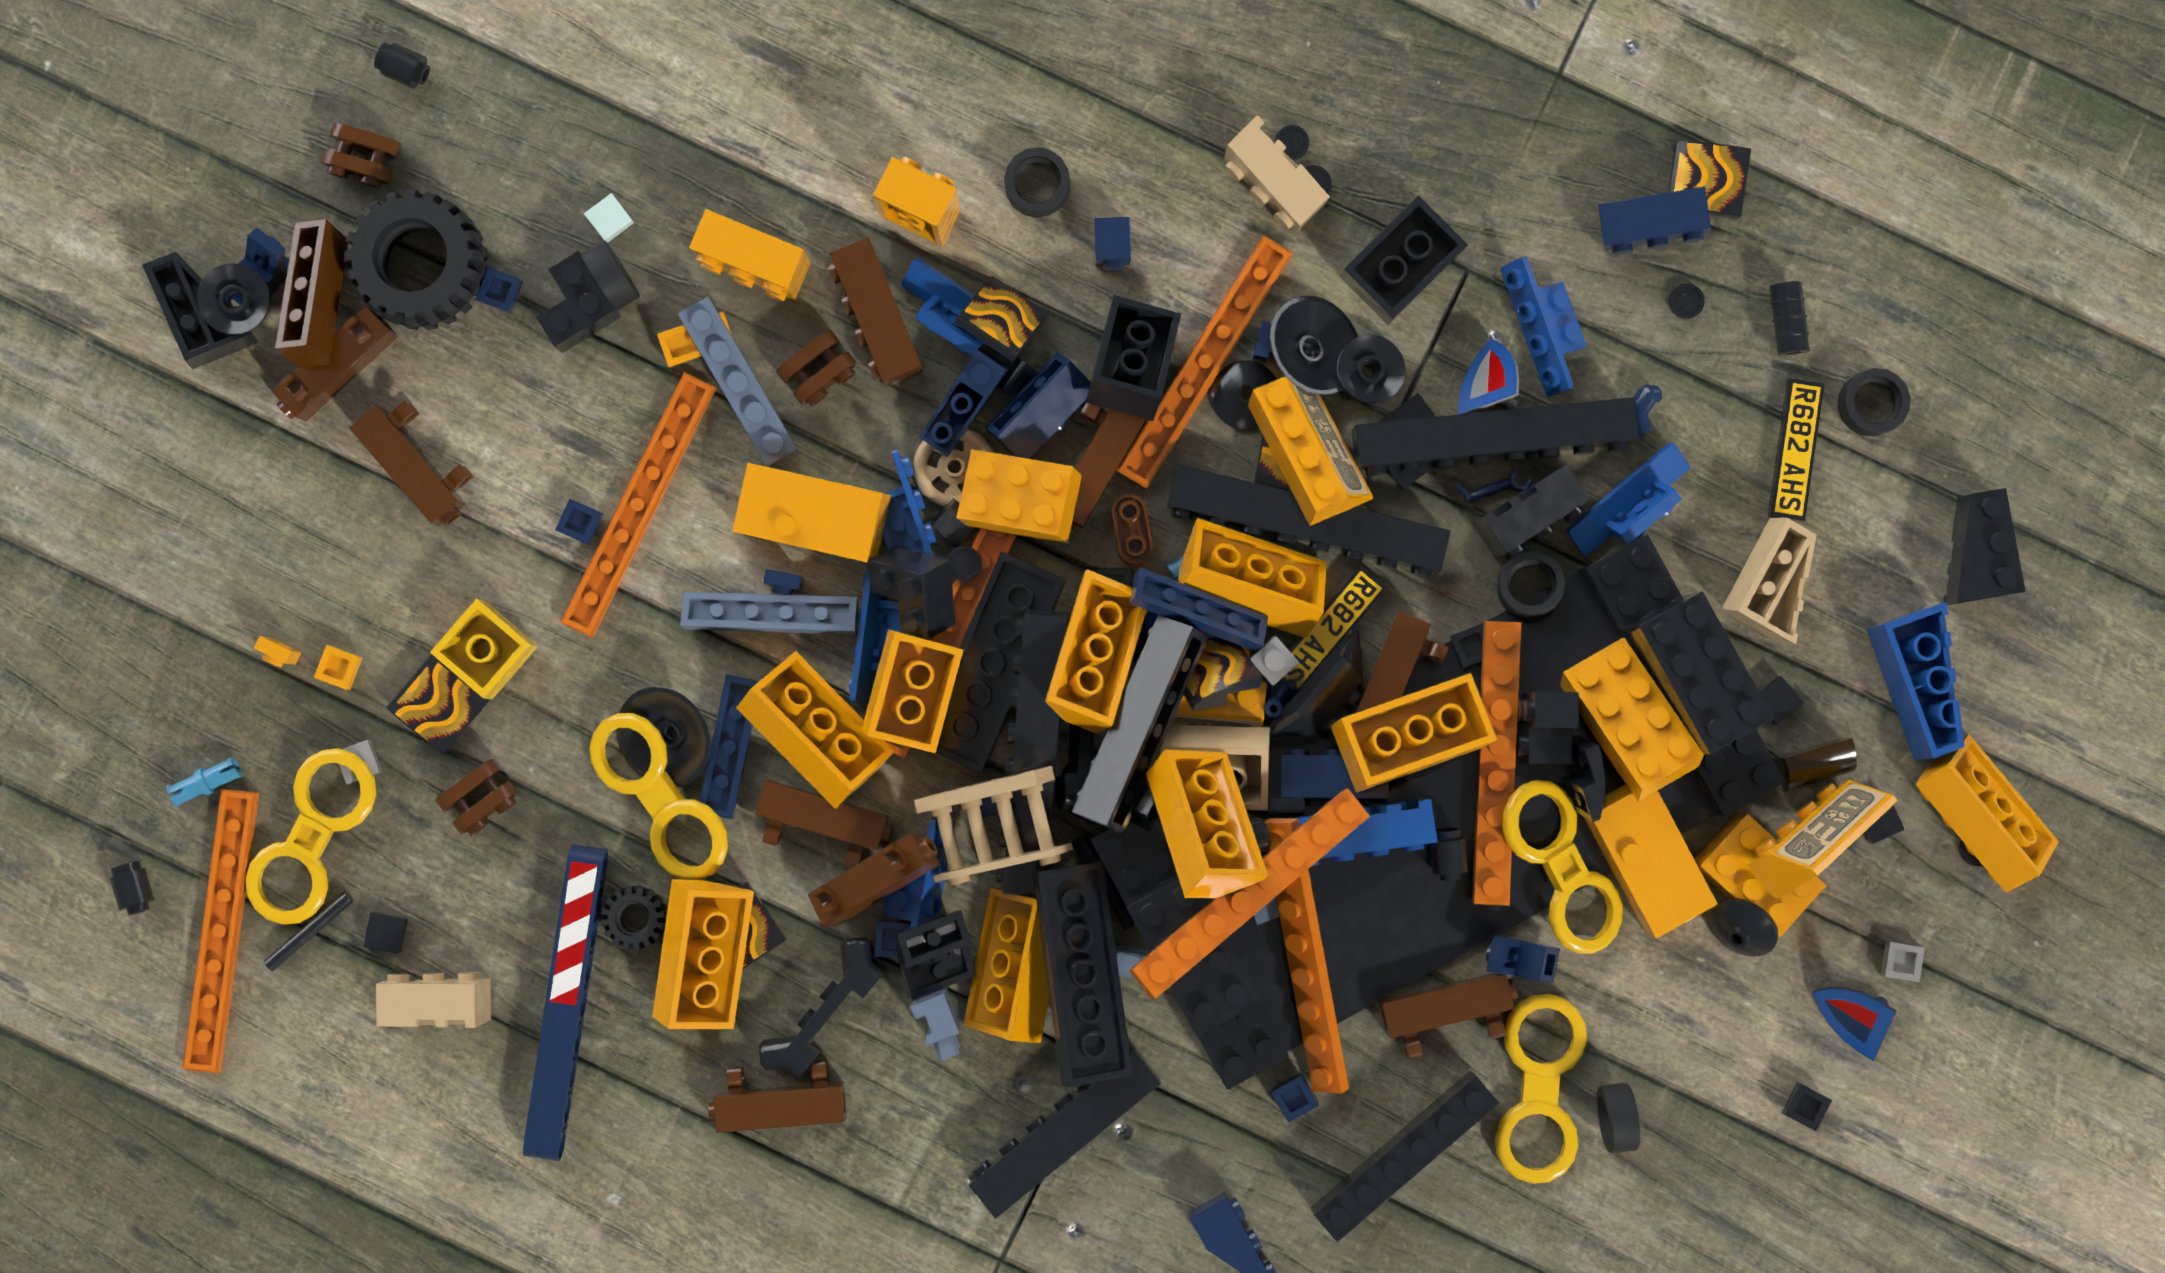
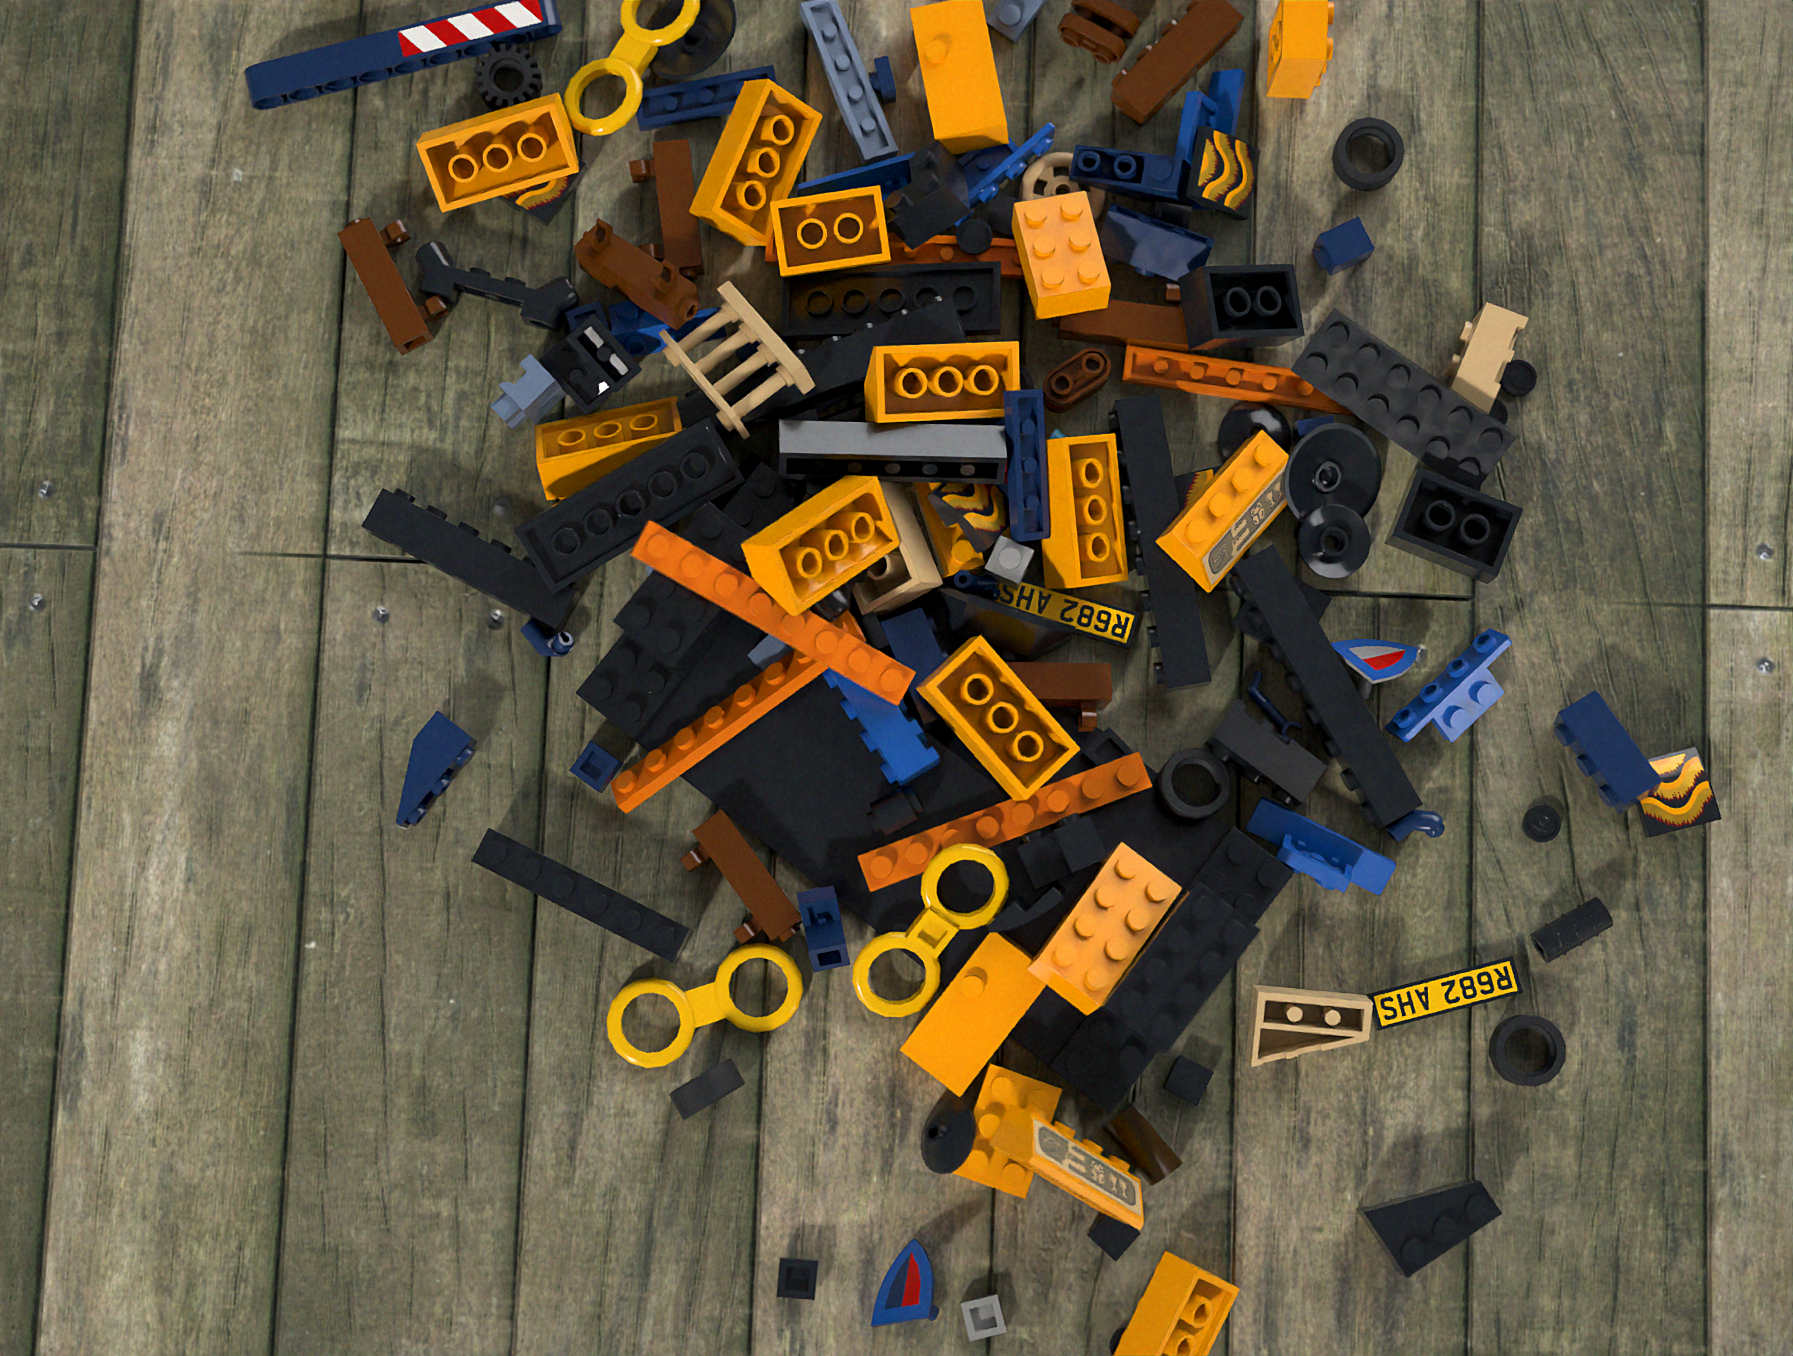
camera: 75 degrees right, 5 degrees down
blue wedge [1866,602,1965,761] -> none
none -> dark blue arm [520,619,574,657]
none -> black plate [1290,308,1518,490]

